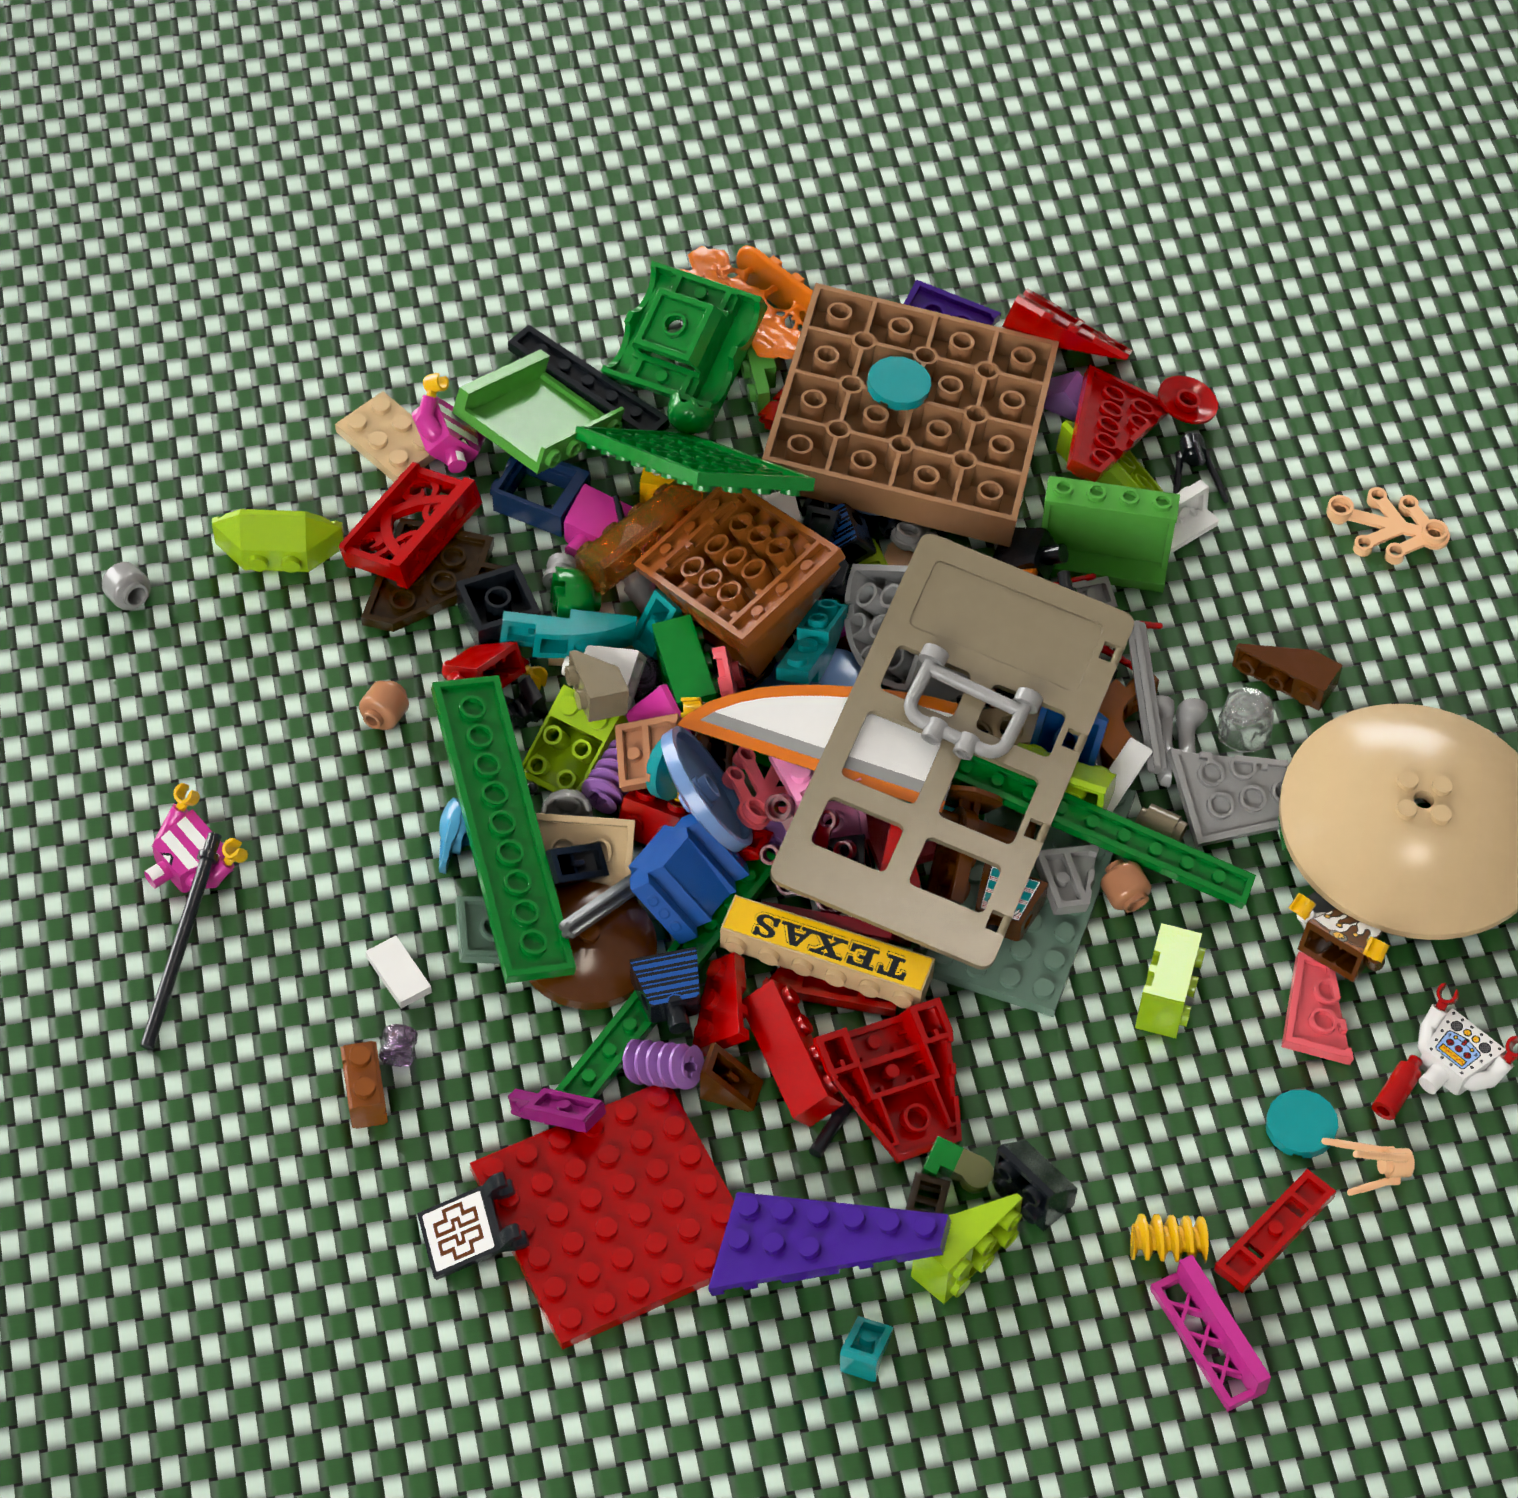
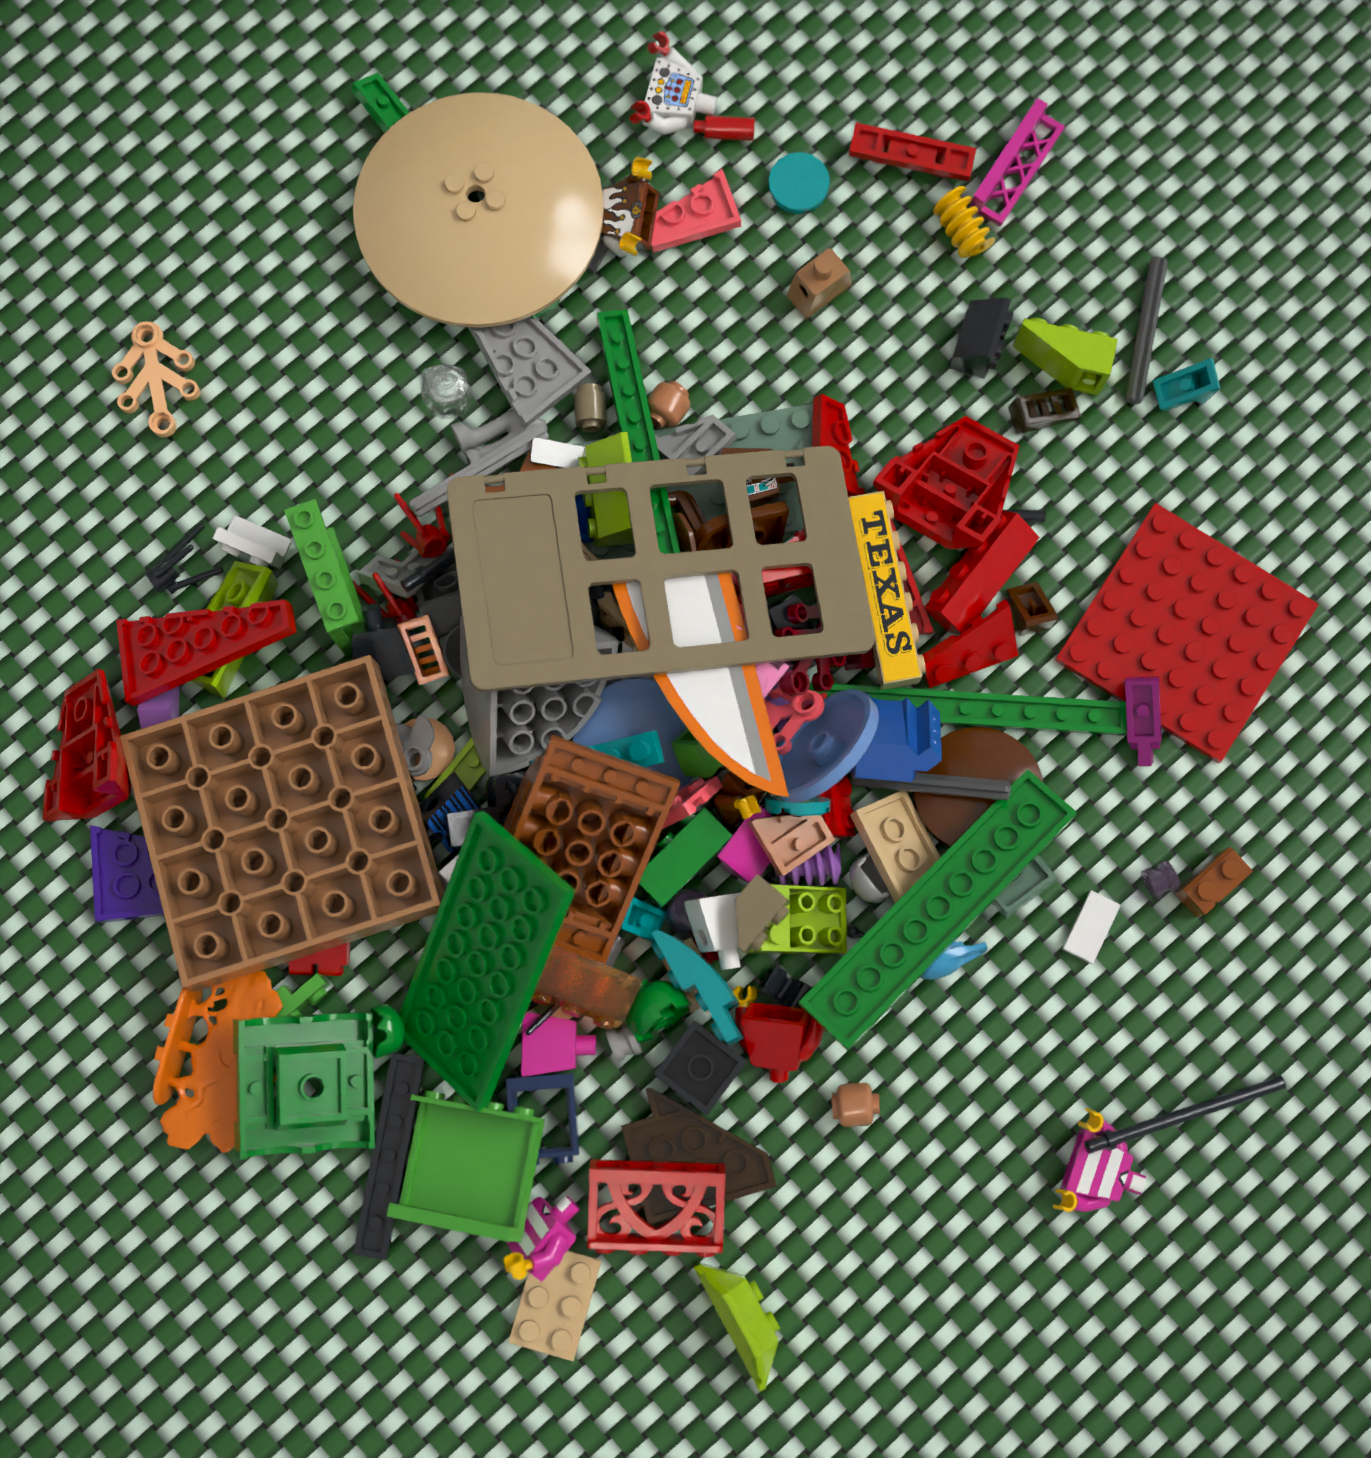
camera: 120 degrees left, 25 degrees up
light grey head [101,562,151,610] -> none
flag [417,1172,530,1280] -> none
black slope [545,842,609,888] -> none
medium lavender piece [622,1038,704,1090] -> none
black torso [630,947,700,1034] -> none
dark purple wing [708,1192,951,1296] -> none
teal tile [867,356,932,410] -> none
light grey bar [904,643,1043,760] -> none
leg [920,1136,994,1194] -> none
wedge [1135,923,1206,1038] -> none
red dish [1158,375,1218,424] -> none
reddish brown slope [1232,643,1343,711] -> none
light nougat plant [1321,1138,1415,1196] -> none
none -> medium nougat torso [787,248,852,319]
none -> red wing [812,394,865,497]
none -> dark grey axle [1125,256,1168,404]

